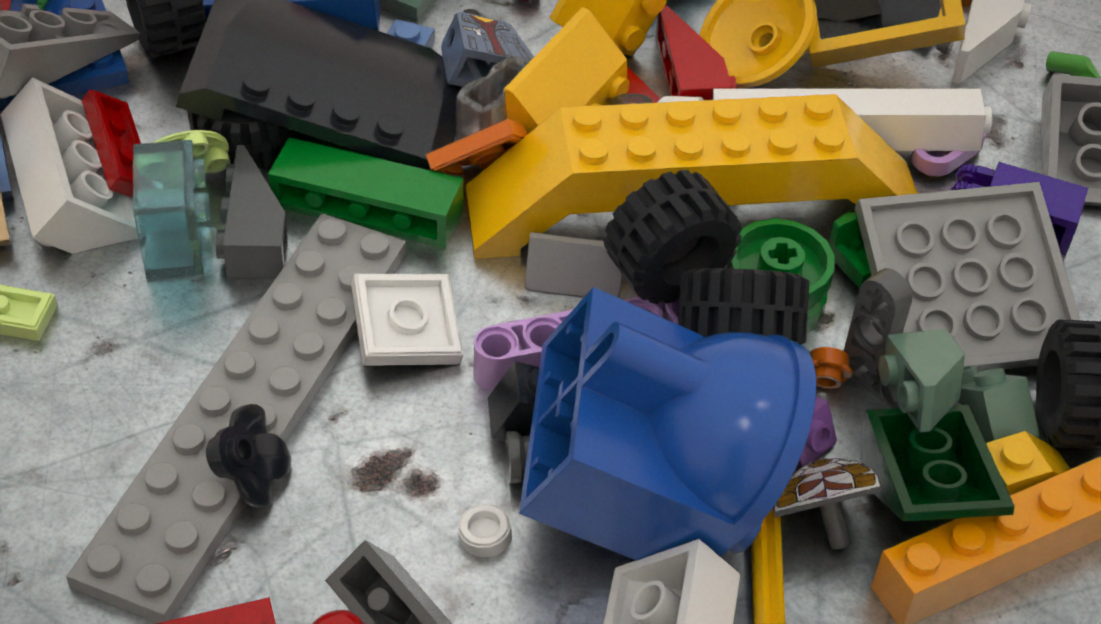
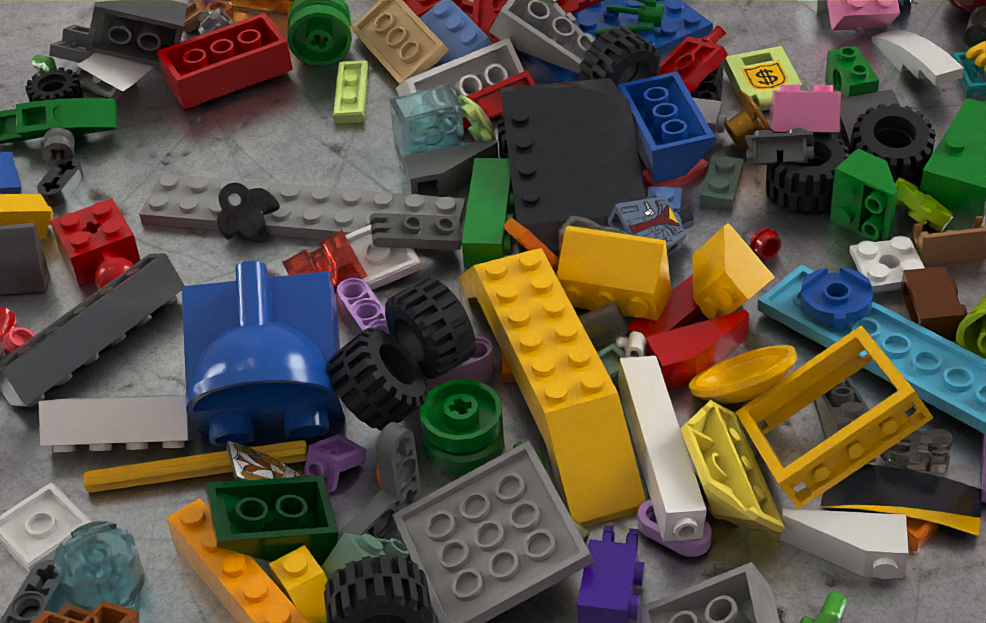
camera: 85 degrees right, 5 degrees down
sand green slope [878,329,965,432] -> none
none -> clear red brick [282,230,368,294]
none -> dark grey hinge [369,213,462,250]
none -> light yellow wedge [680,400,785,533]

